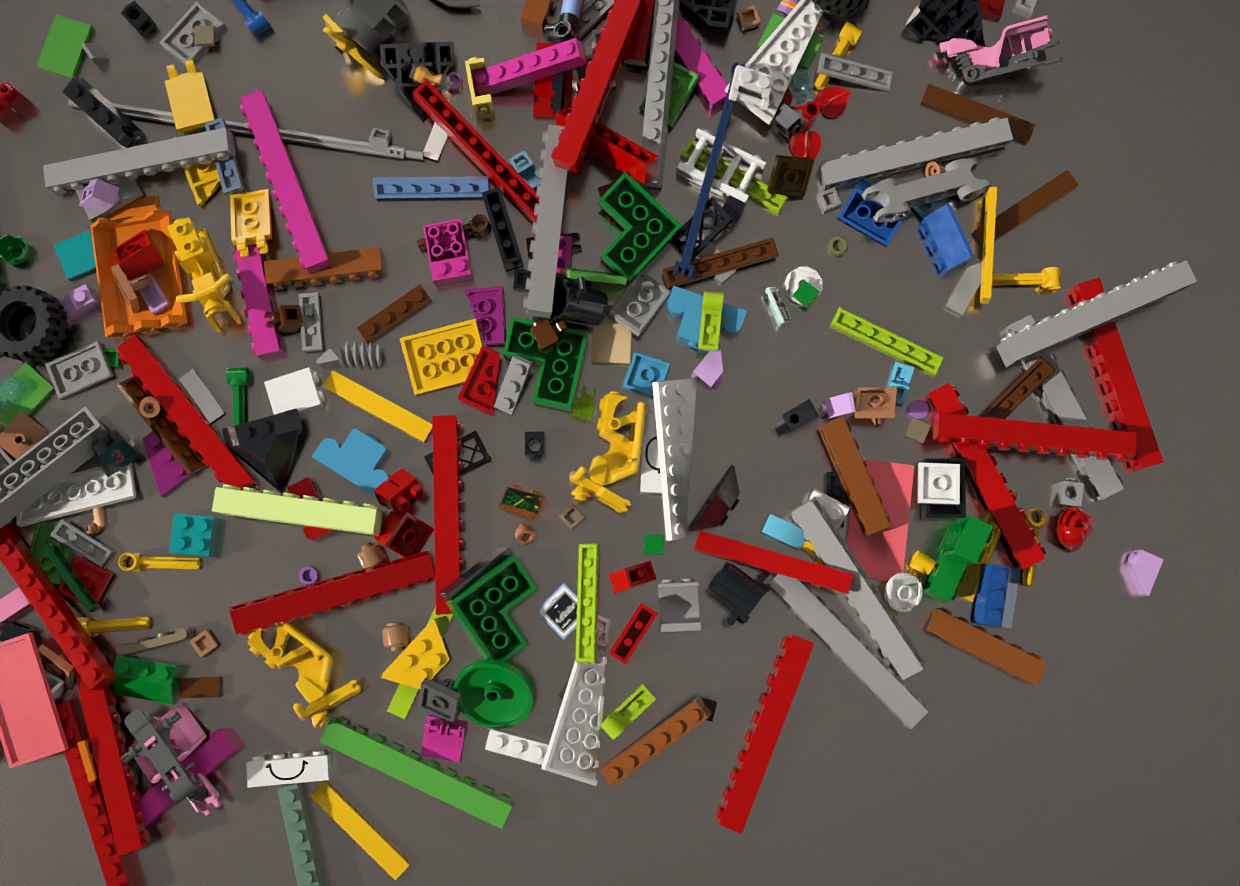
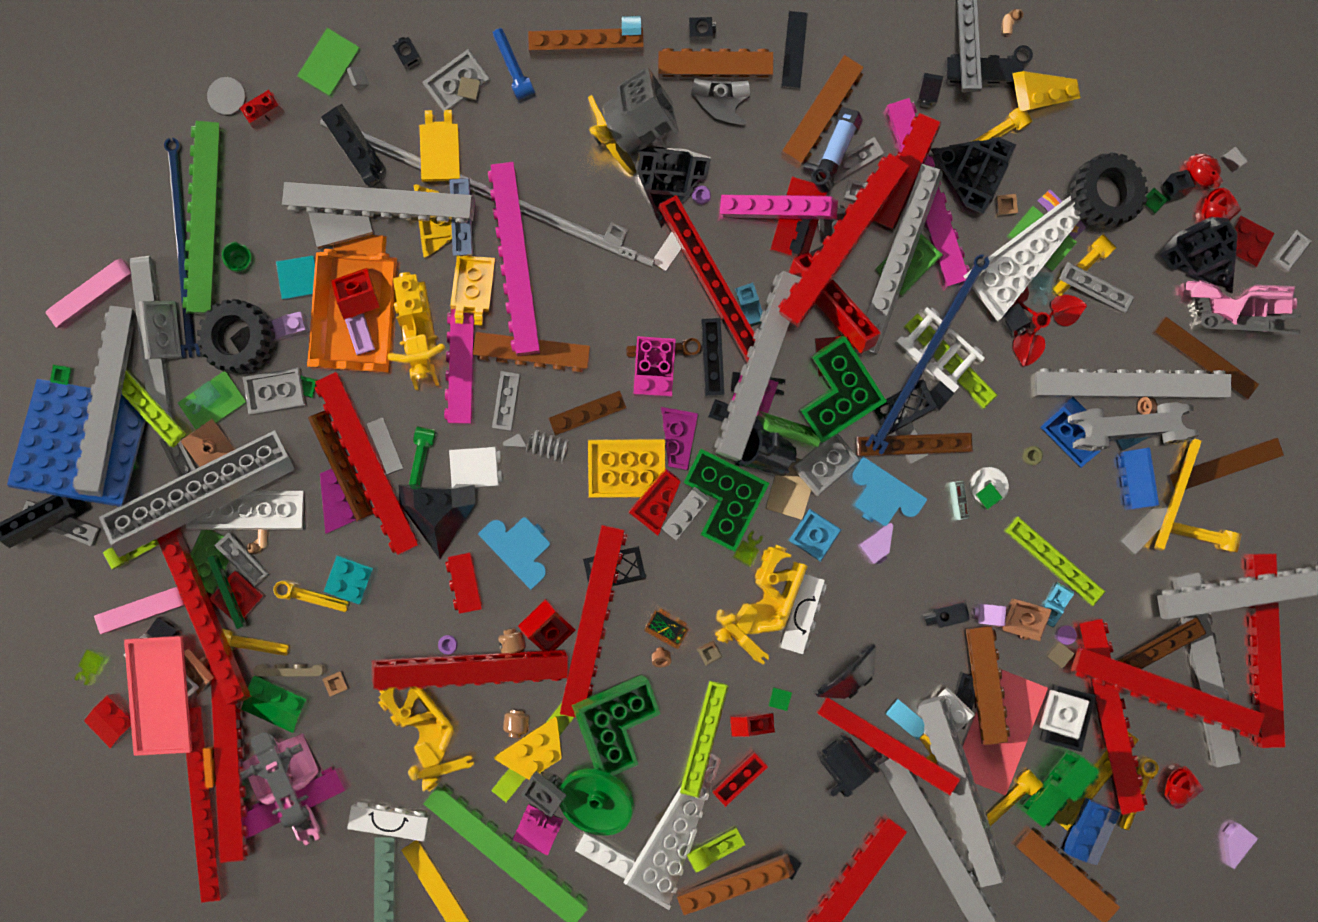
camera: 20 degrees right, 5 degrees up
lavender slope [79,179,120,210] -> none
black torso [91,430,141,477] -> none
nougat tile [111,264,151,313] -> none
nougat tile [139,397,160,418] -> none
reddish brown tile [179,677,221,699] -> none
yellowish green brick [212,484,383,536] -> none
reddish brown brick [264,305,303,333] -> none
yellow tile [323,370,432,443] -> none
medium blue plate [373,176,489,198] -> none
red hips [374,468,424,513] -> none
clear piece [409,63,453,94] -> none
black tile [439,546,511,600] -> none
light yellow panel [465,57,495,118] -> none
black brick [525,431,546,461] -> none
reddish brown brick [530,320,568,353] -> none
tile [536,583,577,640] -> none
white wing [652,378,697,540] -> none
light grey panel [658,578,701,632] -> none
lime plate [698,291,724,352] -> none
white plate [729,65,774,110] -> none
dark brown tile [767,155,814,197] -> none
light grey tile [817,187,842,213] -> none
white tile [884,572,923,613] -> none
light grey brick [1056,478,1084,508] -> none

